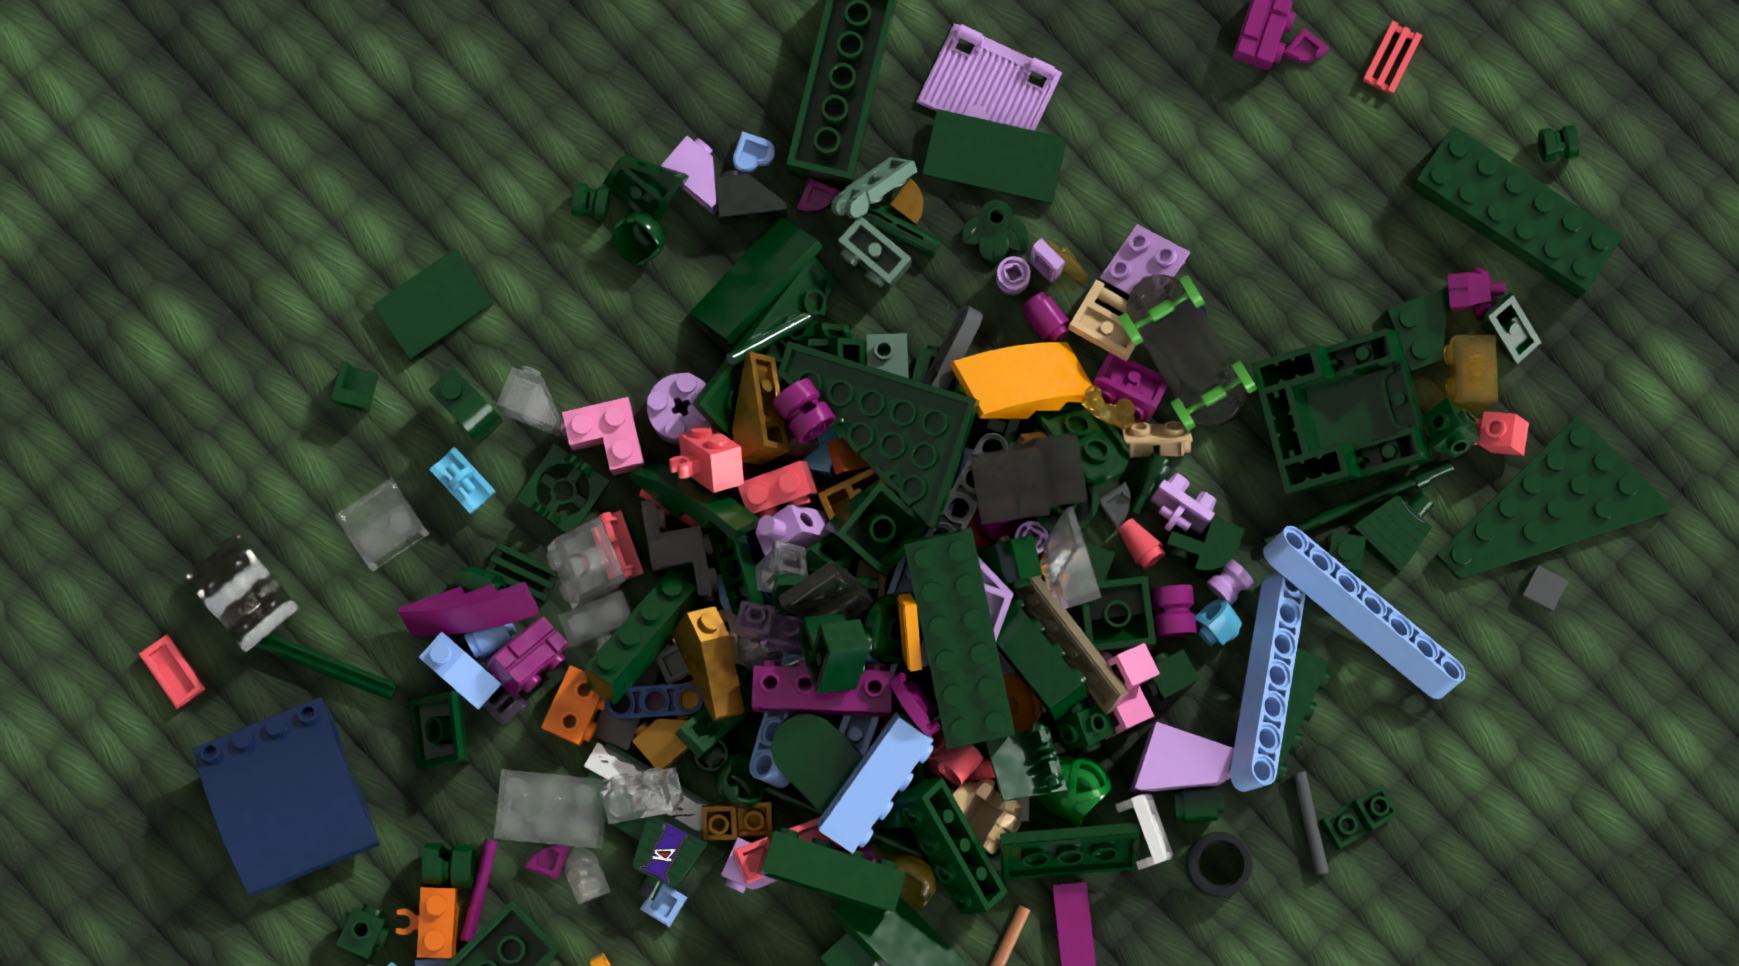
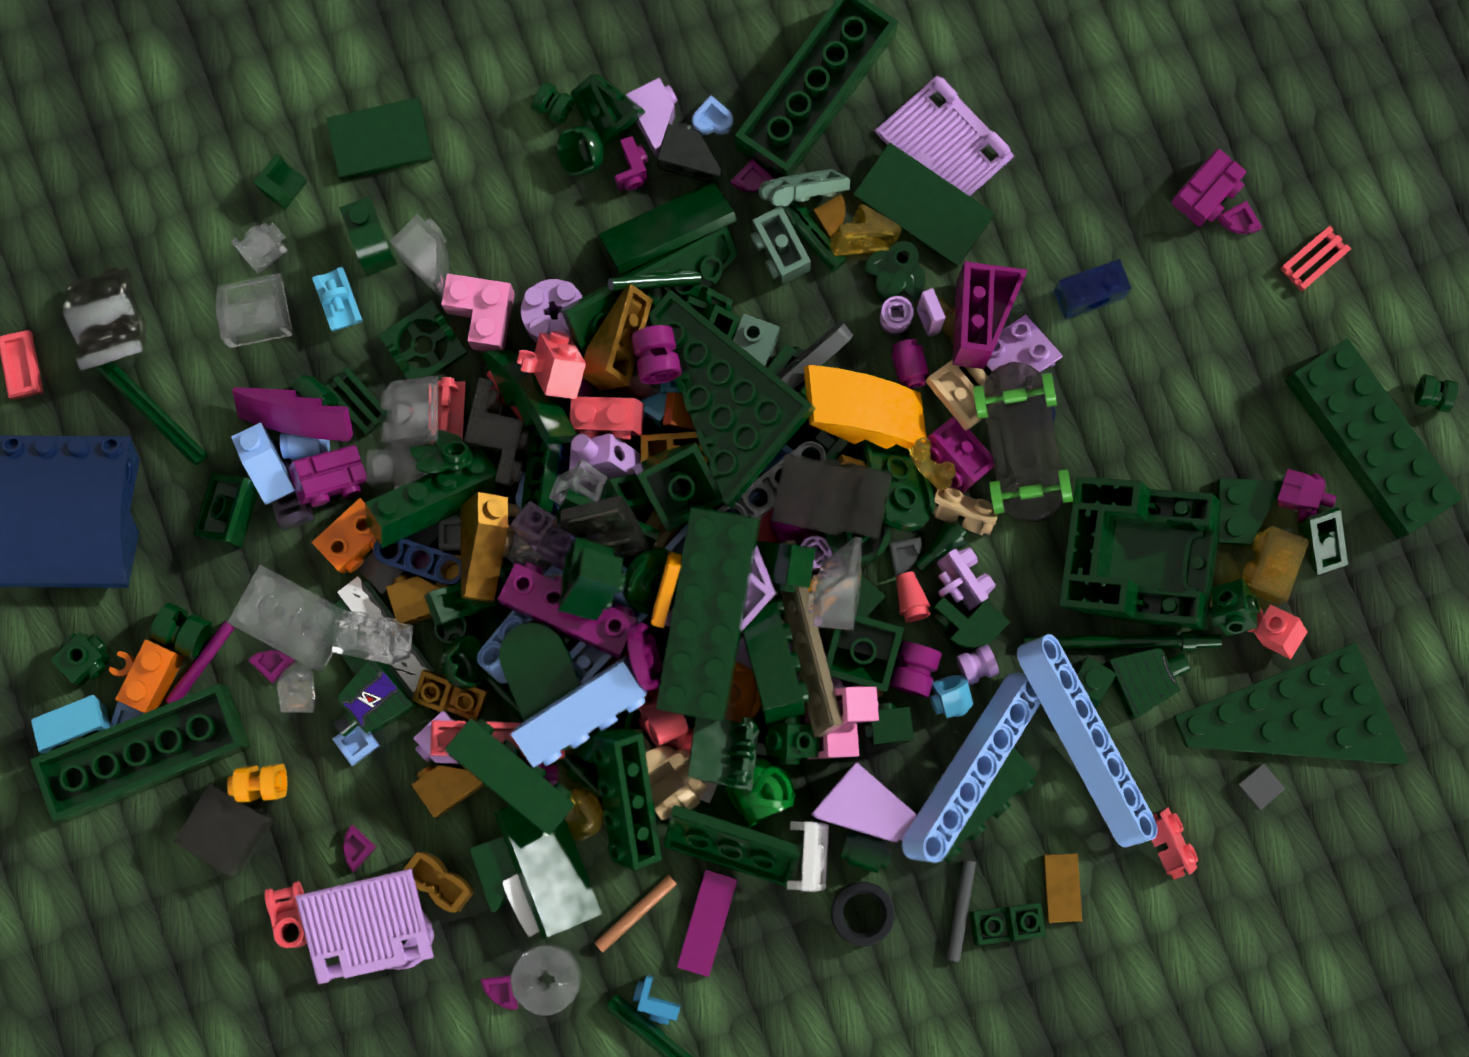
camera: 25 degrees right, 0 degrees up
none -> clear brick [231,223,287,274]
none -> dark green plate [410,430,472,473]
none -> pearl gold slope [412,764,484,818]
none -> magenta bracket [614,136,648,191]
none -> clear yellow slope [830,204,902,256]
none -> magenta wedge [952,261,1028,369]
none -> pearl gold tile [1043,853,1082,923]
none -> clear blue brick [1054,259,1132,319]
none -> coral hinge [1151,807,1198,880]

